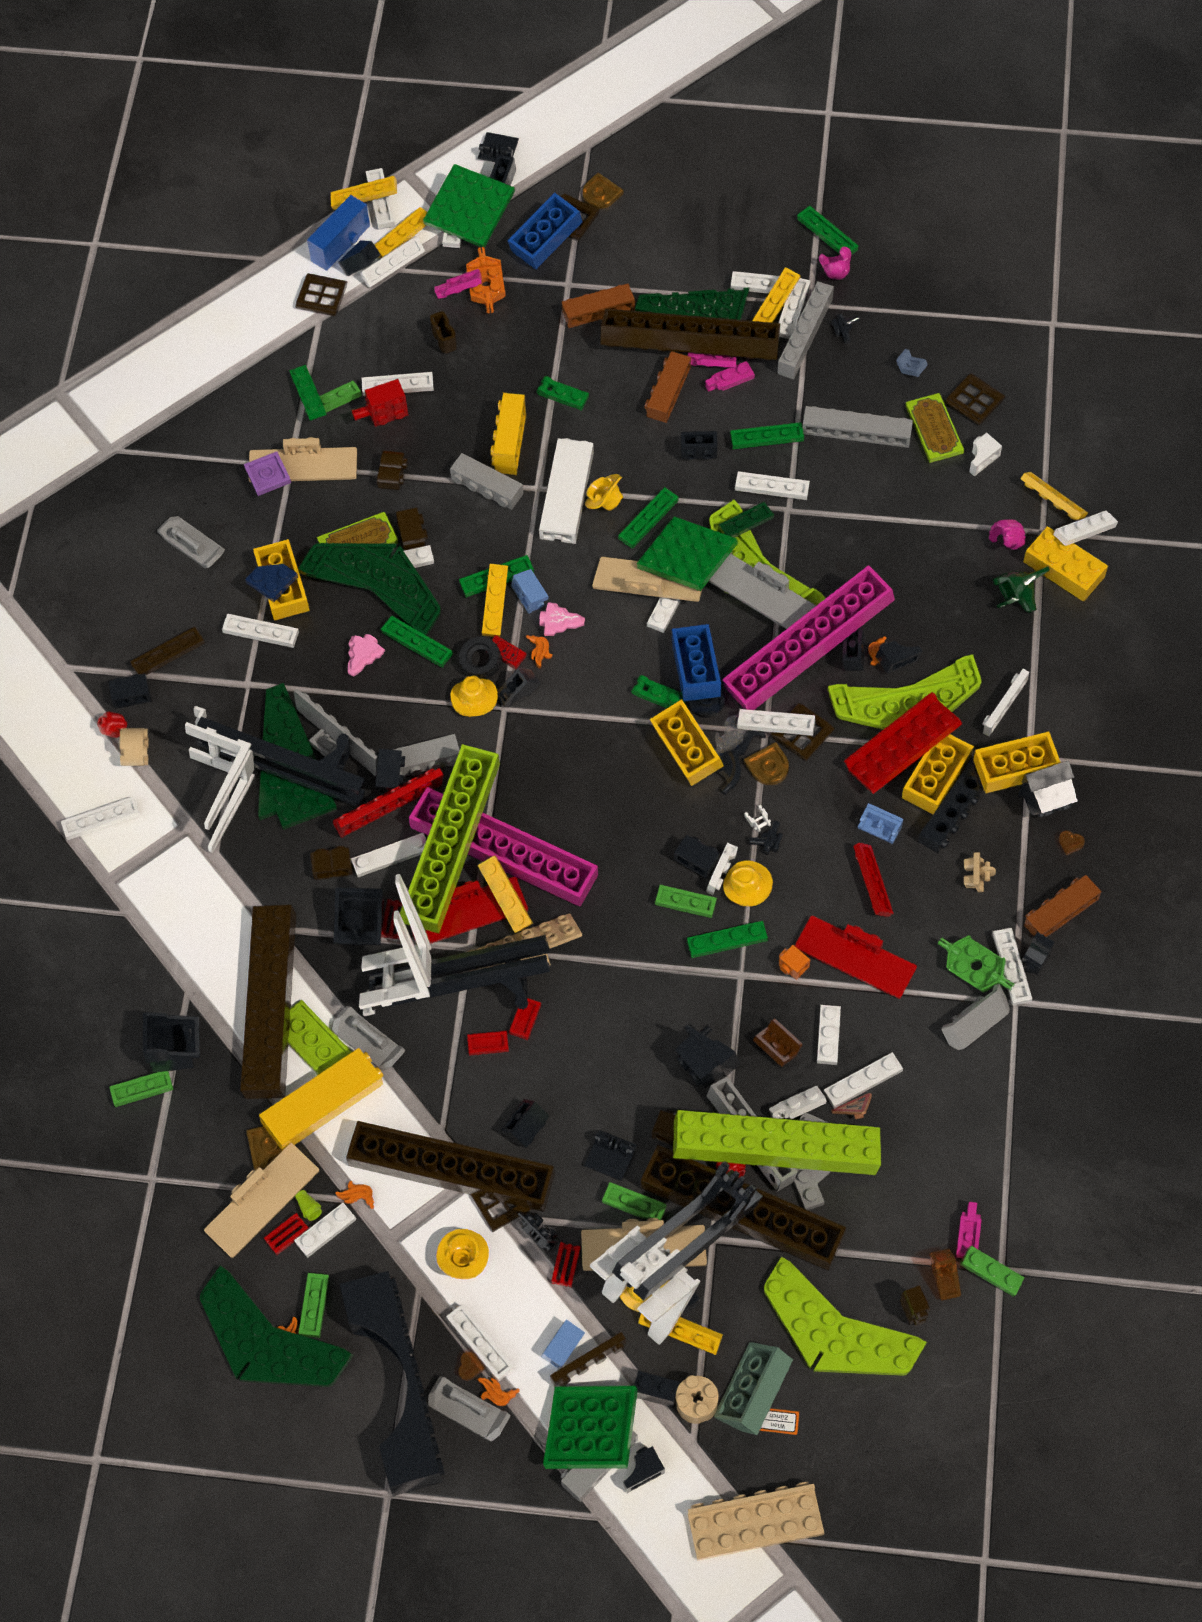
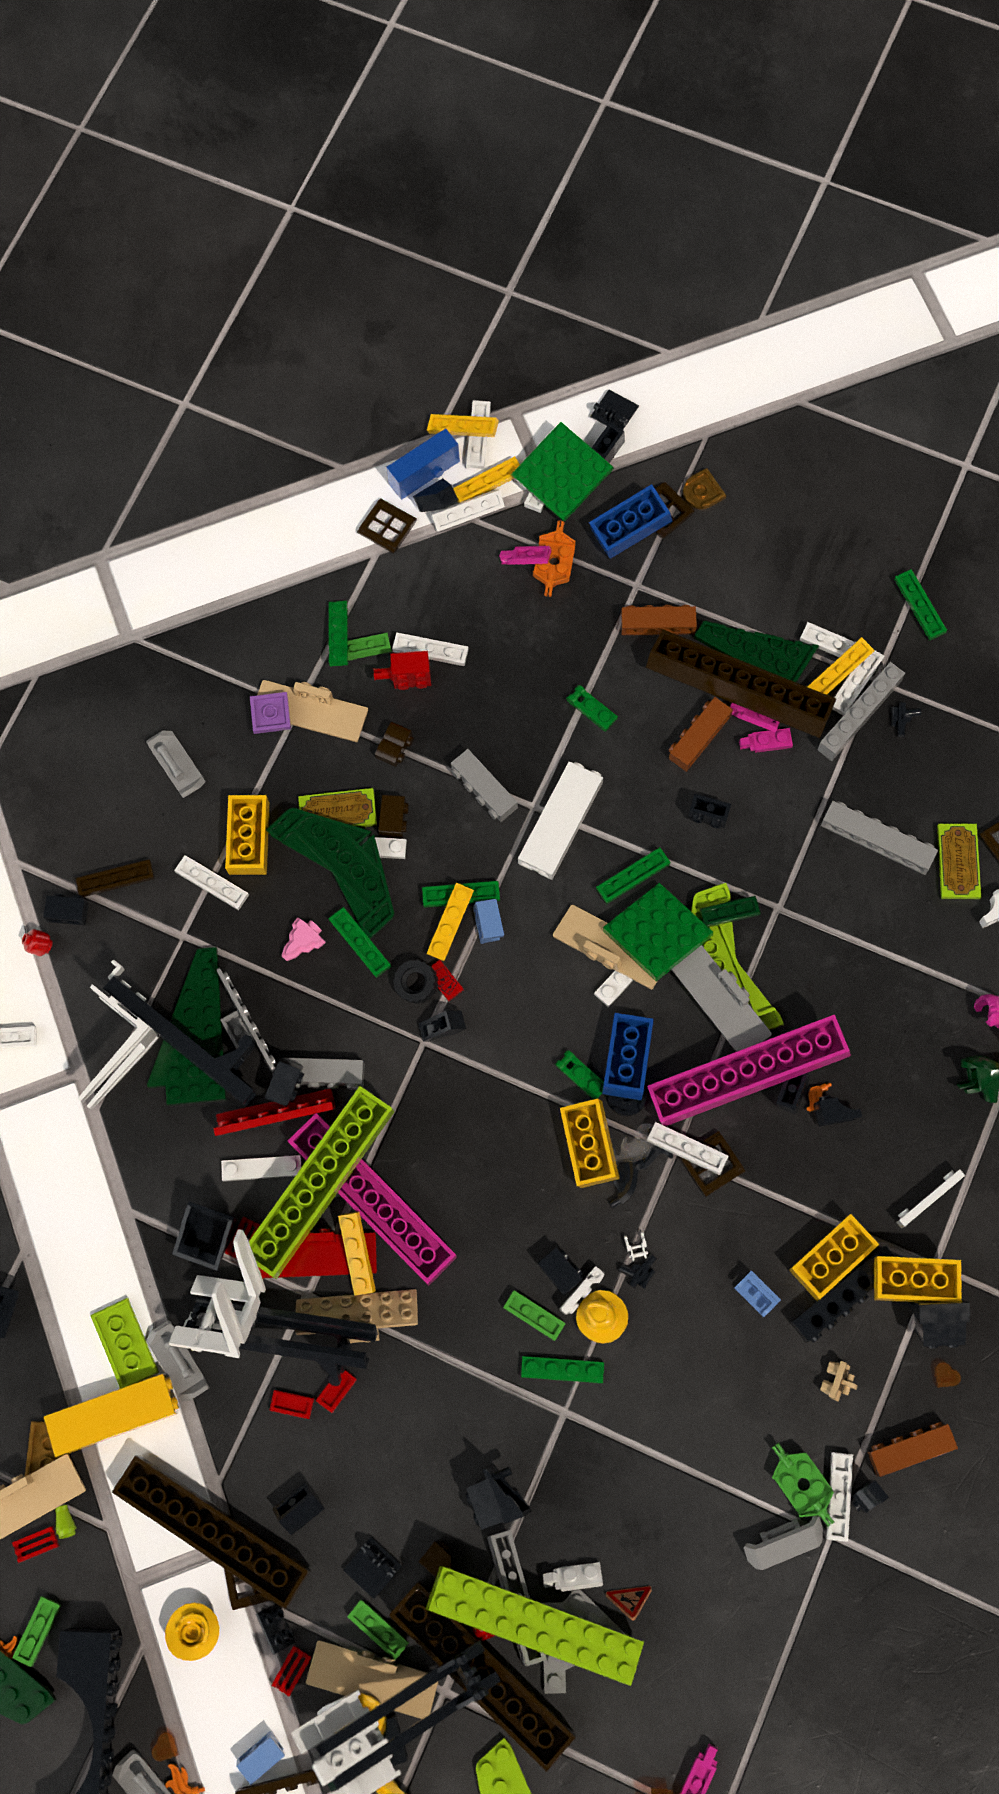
camera: 20 degrees right, 10 degrees up
tan brick [120,728,149,766] -> none
dark brown brick [240,905,296,1099] -> none
dark blue plate [245,564,298,602] -> none
white plate [294,1203,356,1258] -> none
dark brown brick [311,846,353,880] -> none
orange piece [335,1181,375,1209] -> none
dark brown brick [430,311,457,354] -> none
white plate [446,1304,515,1382] -> none
yellow hat [451,675,498,717] -> none
yellow brick [491,393,526,475] -> none
orange piece [526,635,552,669] -> none
bright pink rock [540,602,585,636] -> none
yellow hat [585,474,623,511] -> none
green plate [730,422,804,449] -> none
white plate [735,472,810,500] -> none
pearl gold tile [744,742,789,785] -> none
reddish brown bracket [753,1018,803,1067] -> none
orange brick [779,945,810,980] -> none
red bracket [795,916,917,999] -> none
white plate [817,1005,841,1065] -> none
dark pink hair [819,247,851,280] -> none
white plate [824,1052,903,1108] -> none
lime wing [828,655,981,730] -> none
red bracket [844,692,962,794] -> none
red plate [853,843,894,917] -> none
sand blue bracket [896,349,928,377] -> none

